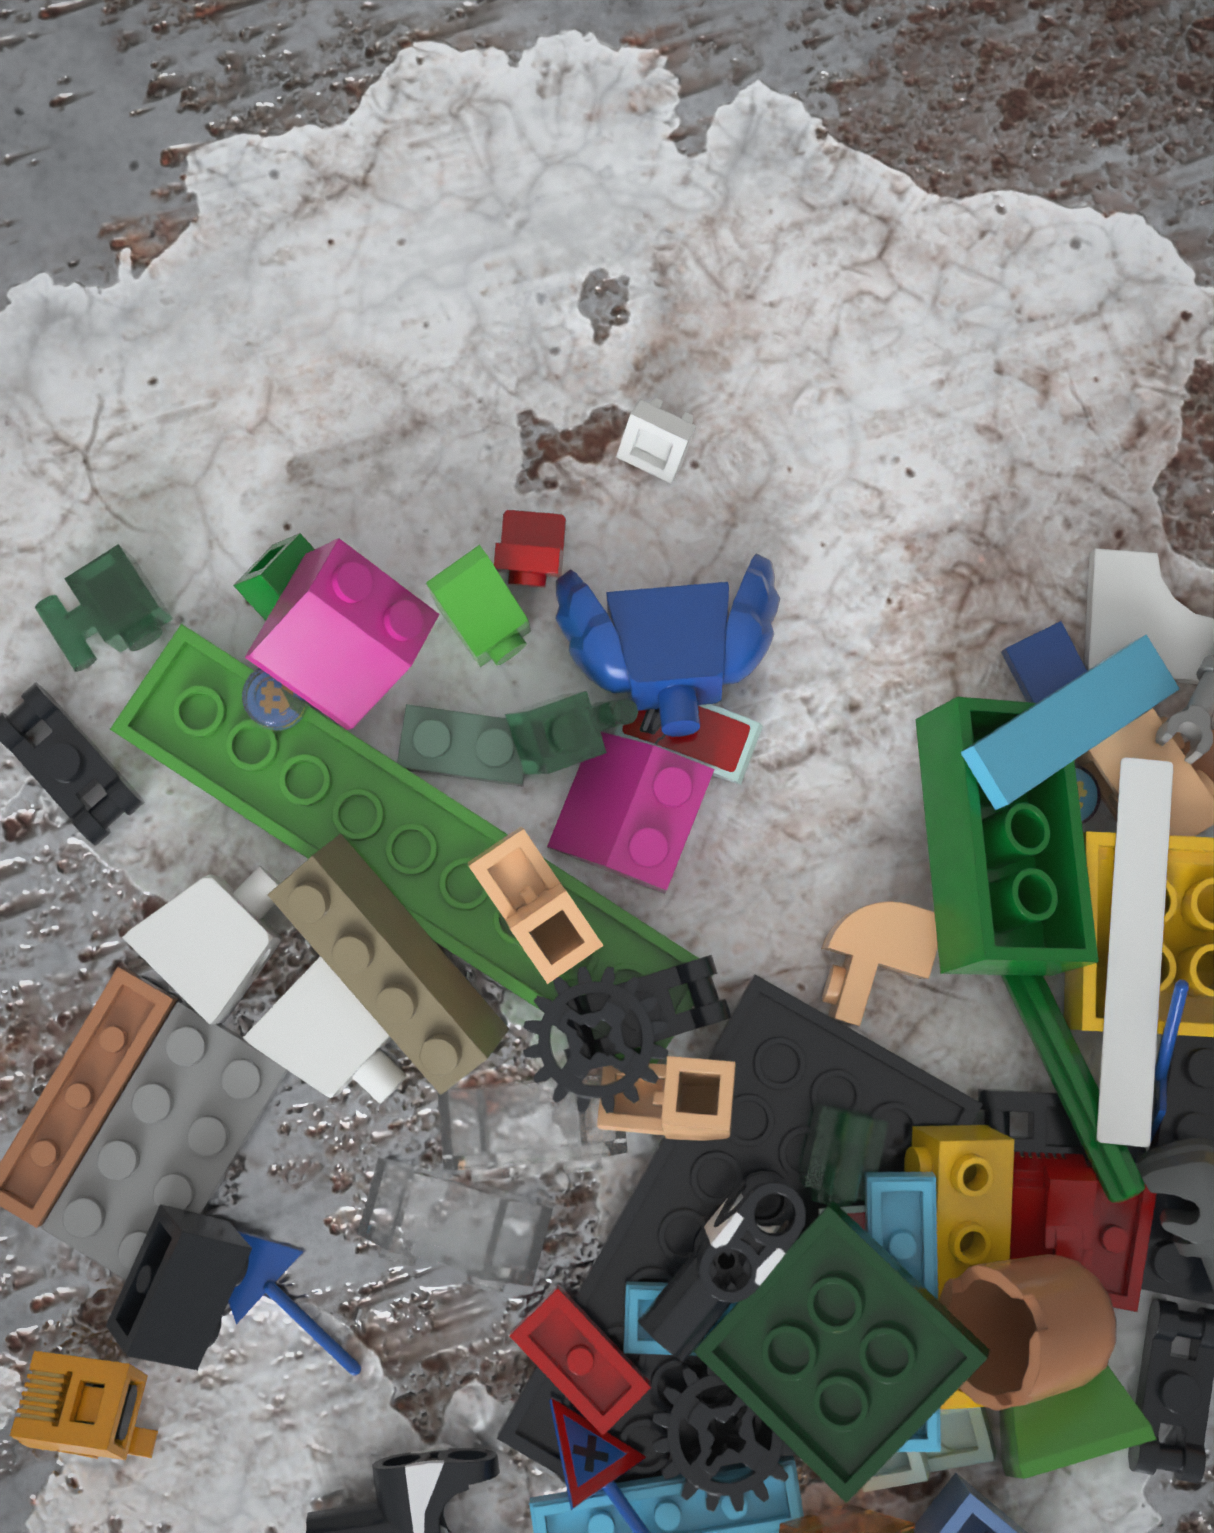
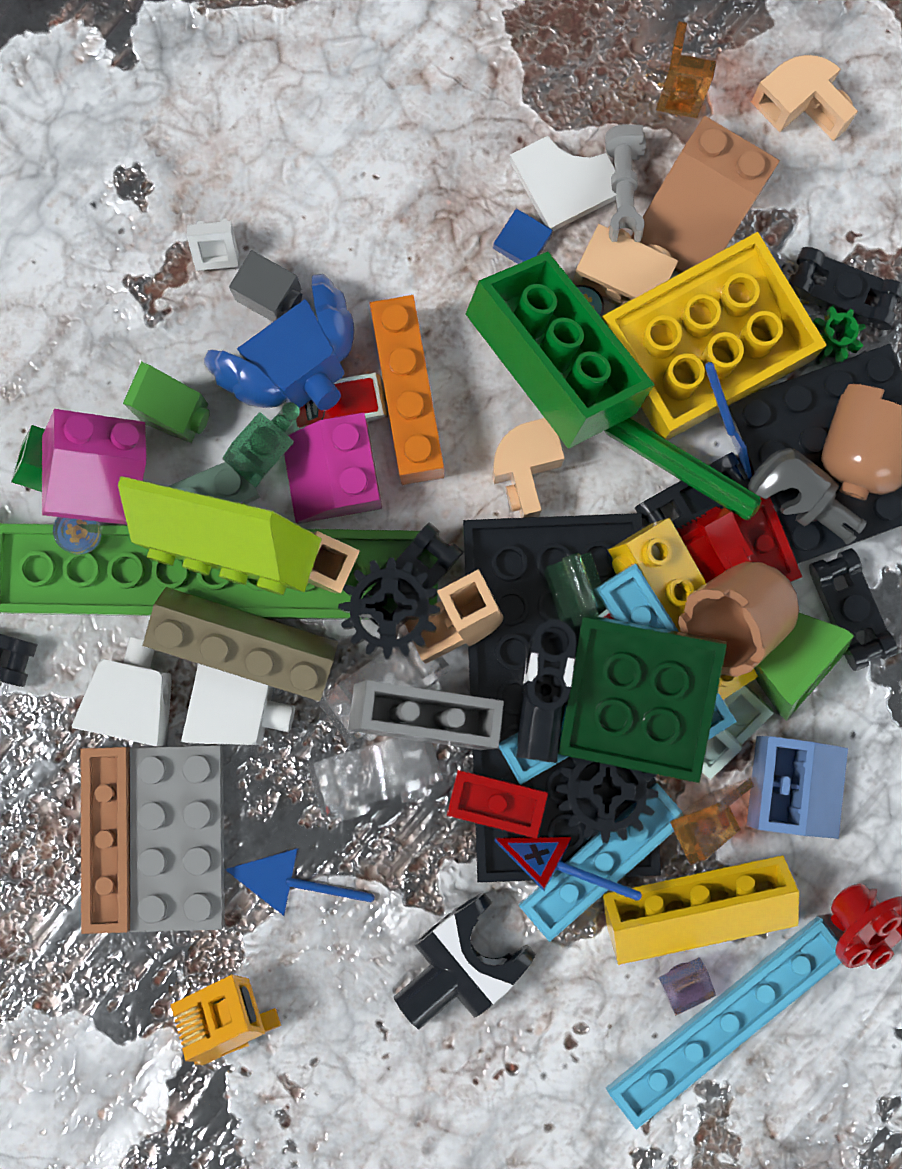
camera: 30 degrees left, 0 degrees up
black brick [106,1204,252,1370] -> none
red bracket [494,510,566,588] -> none
medium azure tile [960,634,1180,810] -> none
white sticker [1096,757,1173,1147] -> none
none -> lime slope [118,476,322,595]
none -> dark grey brick [229,250,303,322]
none -> light grey brick [348,680,504,750]
none -> orange brick [370,295,445,485]

